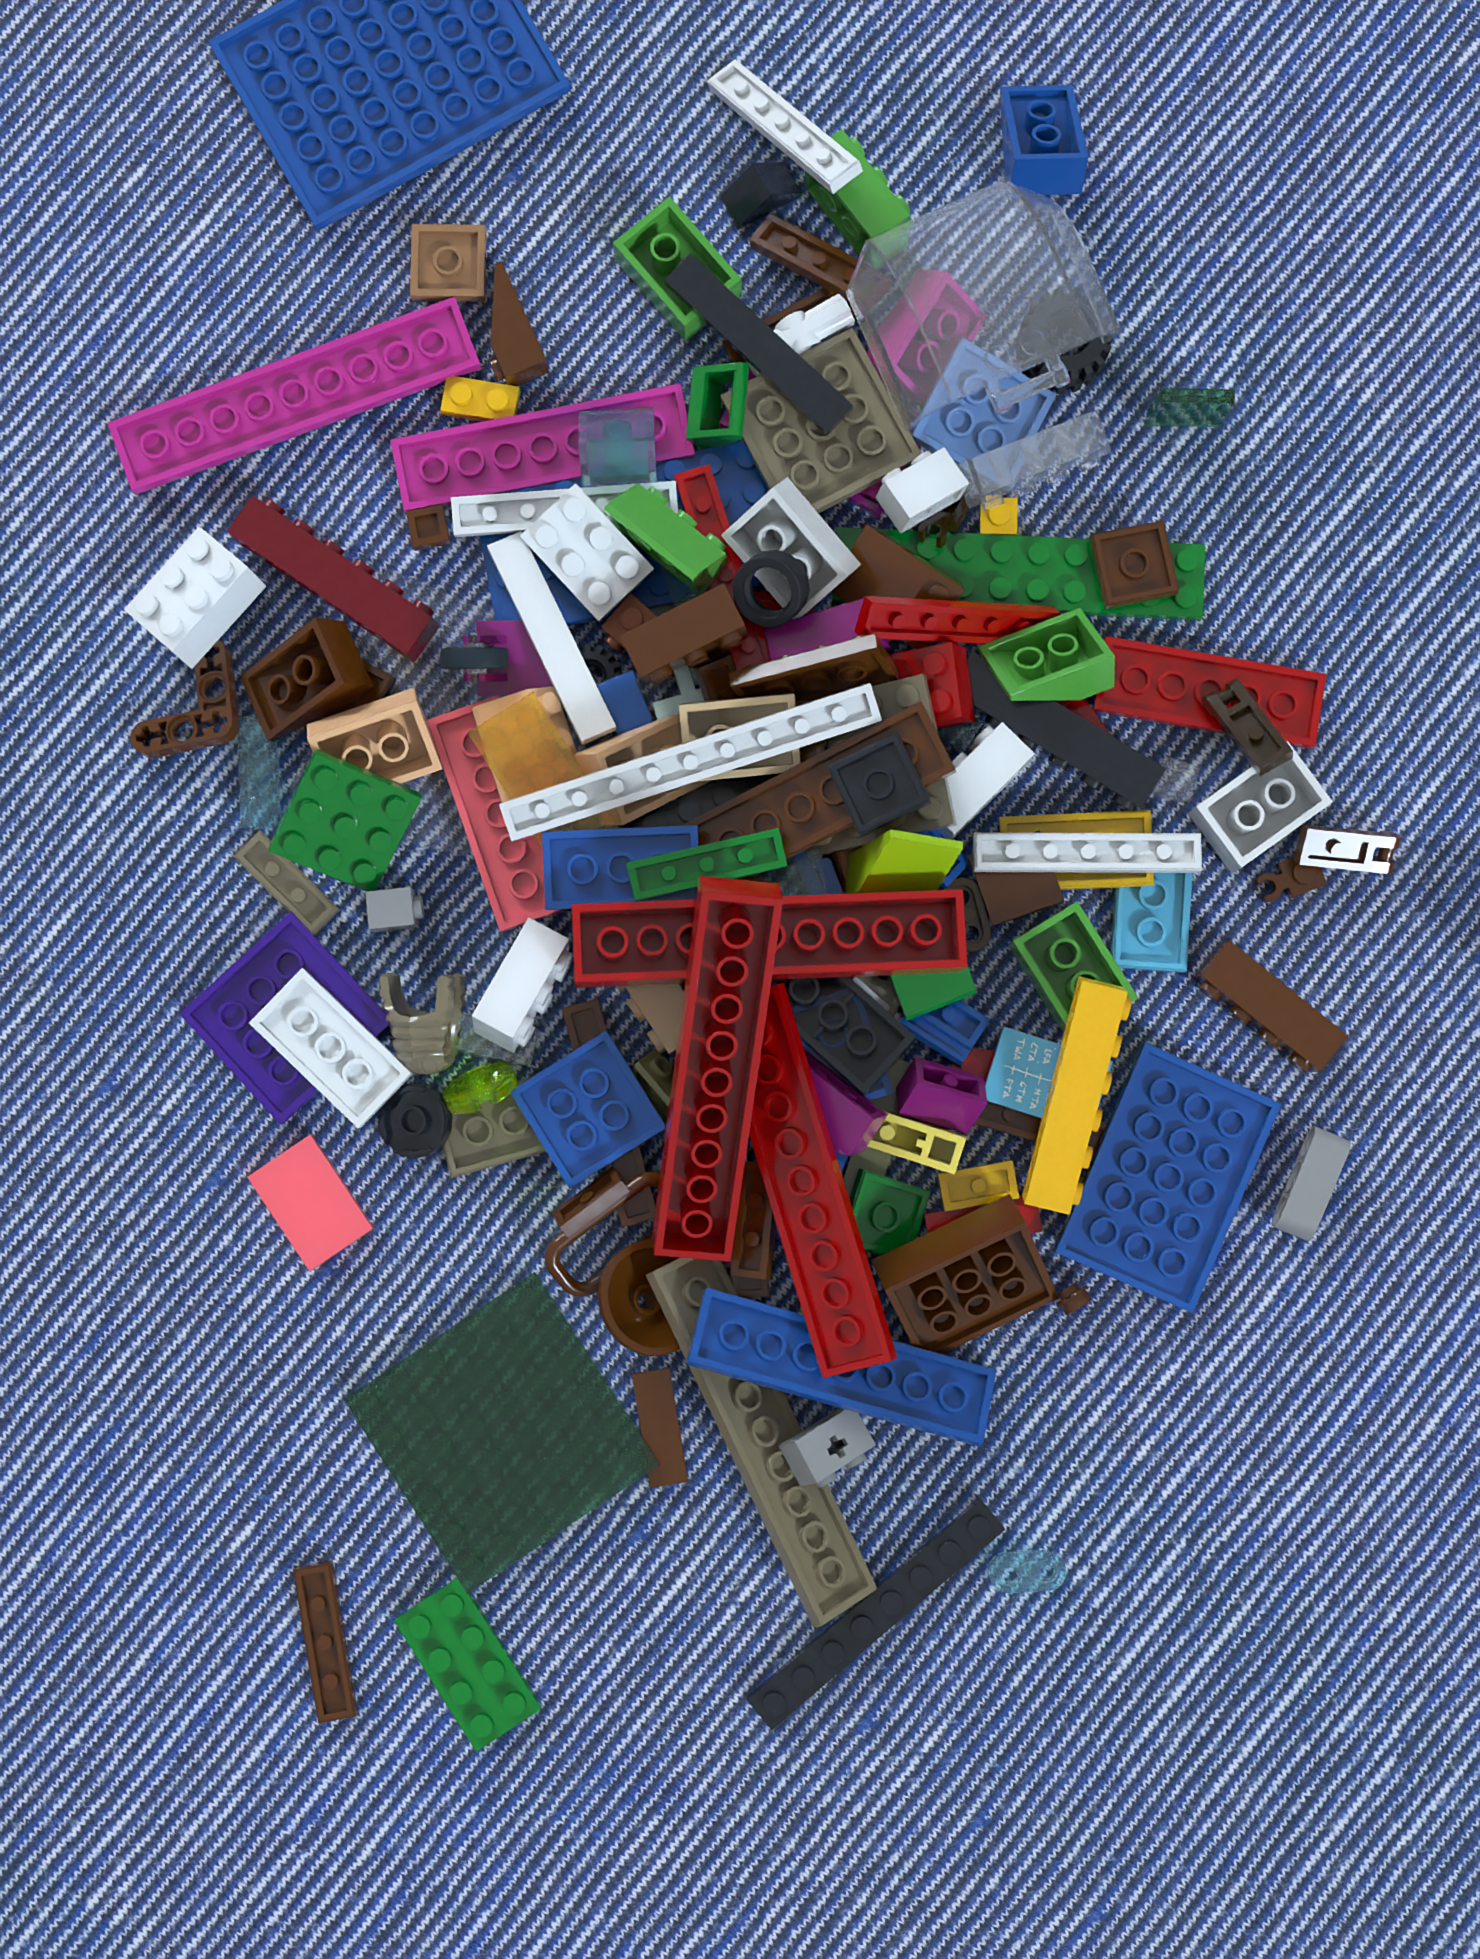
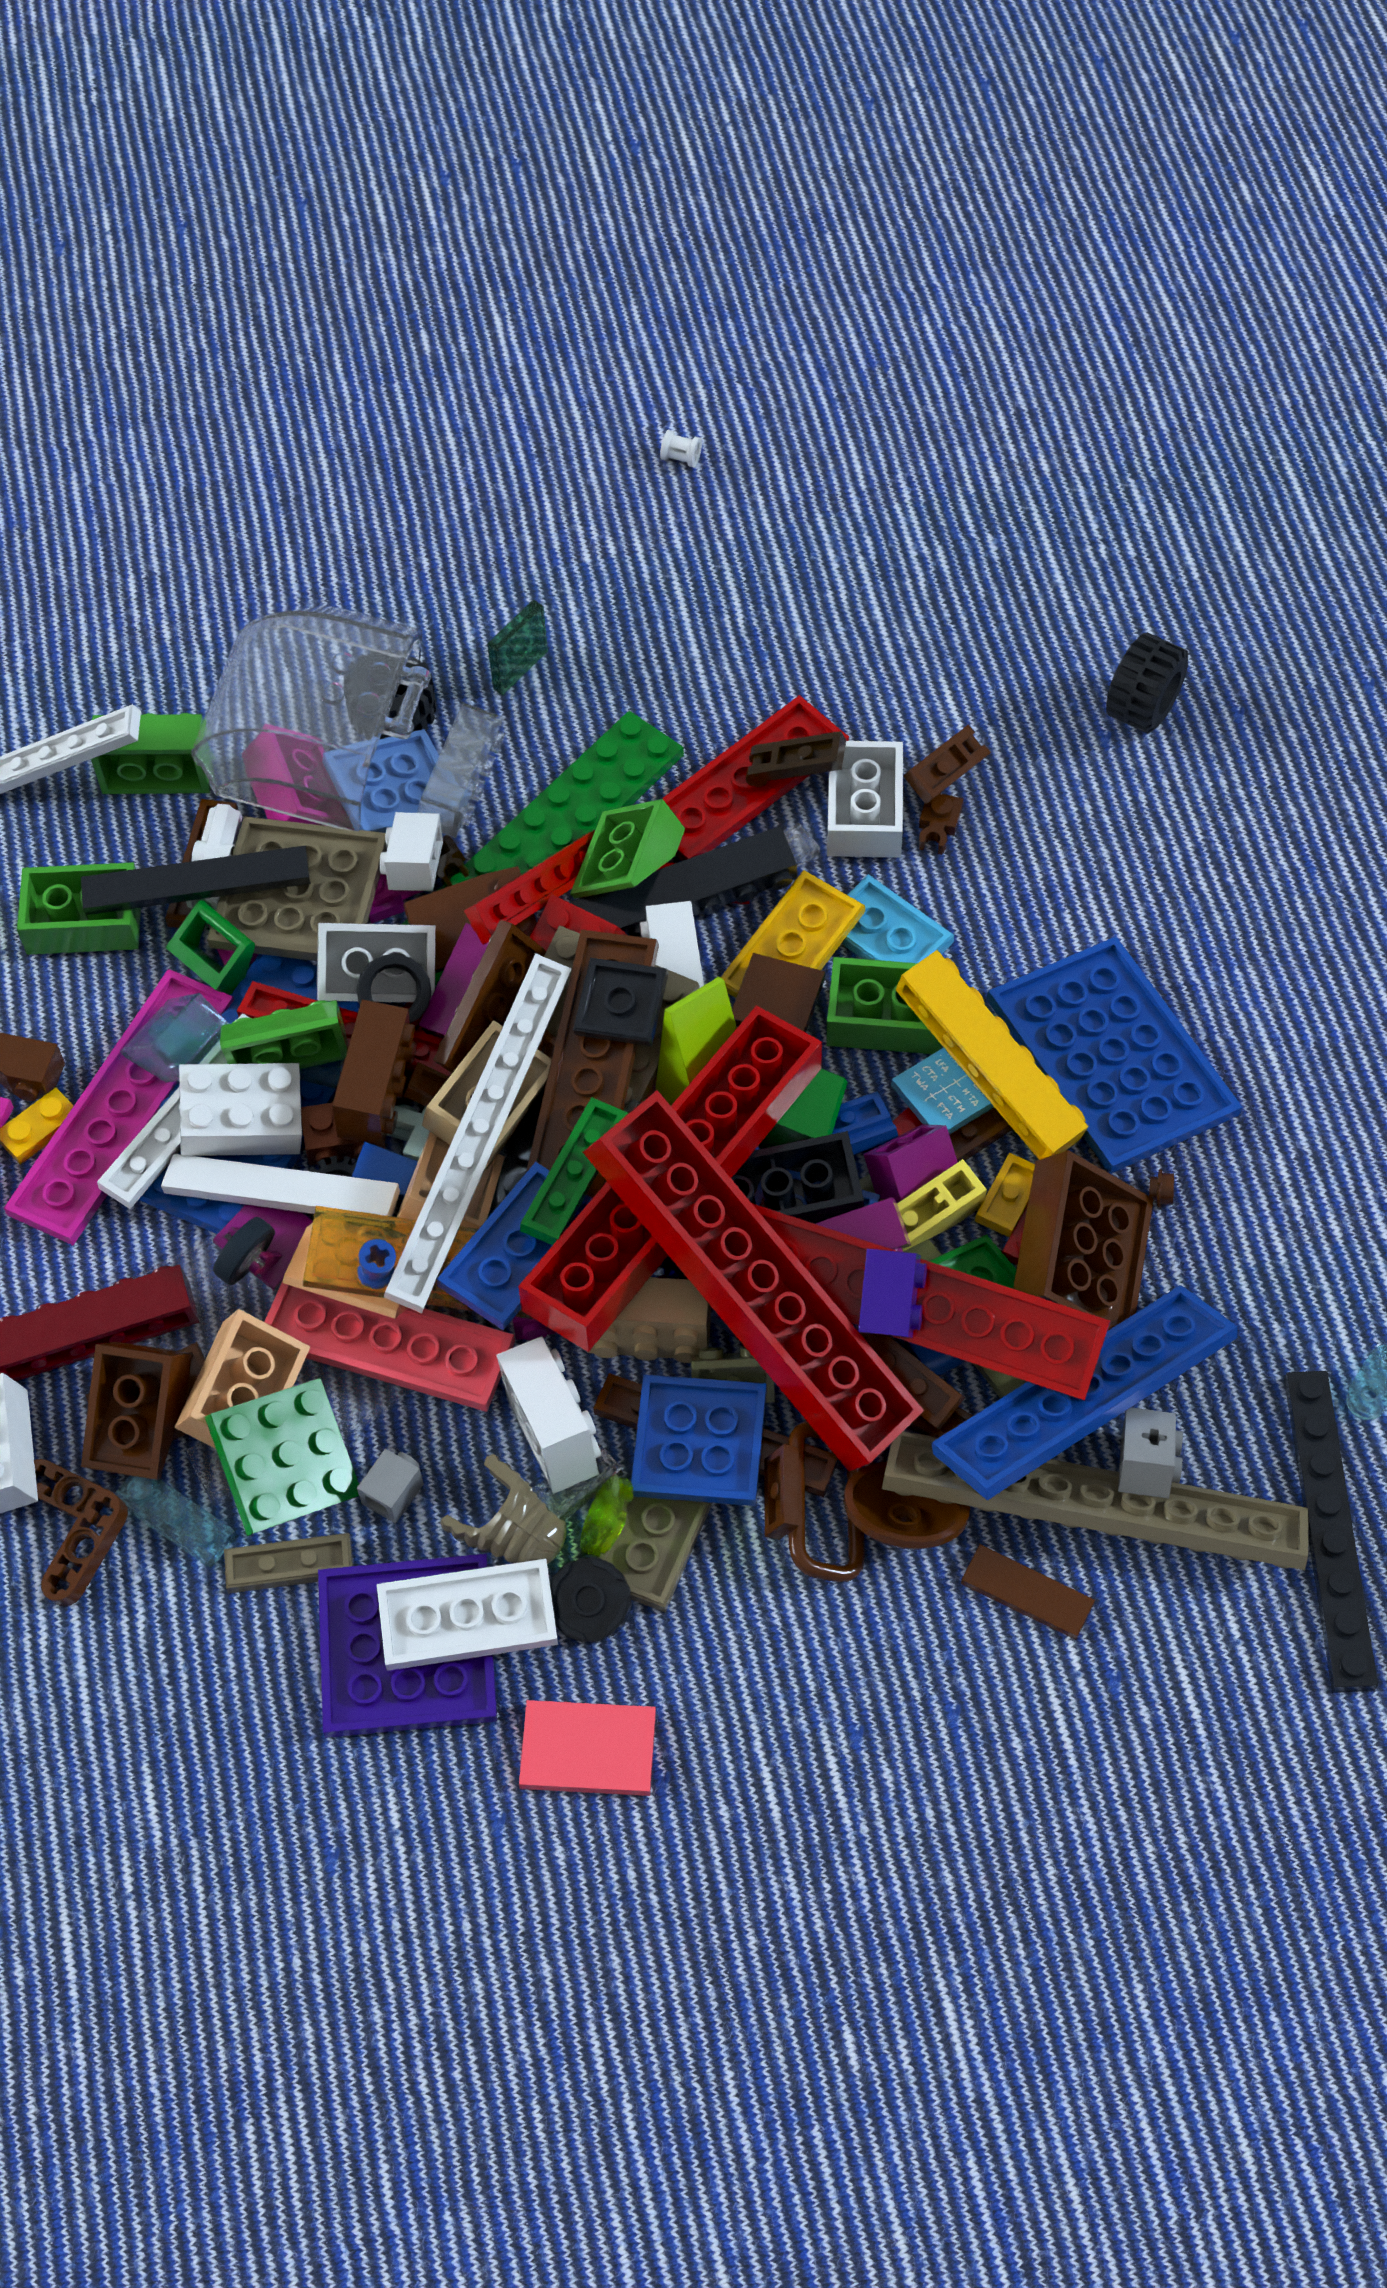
camera: 50 degrees left, 25 degrees down
reddish brown tile [293,1560,358,1723] -> none
clear green plate [343,1272,660,1594] -> none
green plate [394,1575,542,1752] -> none
reddish brown plate [406,504,451,551] -> none
black slope [721,162,802,230] -> none
reddish brown plate [749,213,892,313] -> none
white tile [973,832,1202,873] -> none
yellow plate [979,497,1018,535] -> none
blue slope [1000,85,1089,196] -> none
reddish brown tile [1089,520,1179,610] -> none
reddish brown brick [1194,940,1348,1073] -> none
light grey beam [1272,1125,1351,1242] -> none
none -> blue bush [357,1239,396,1290]
none -> dark purple brick [858,1248,927,1338]

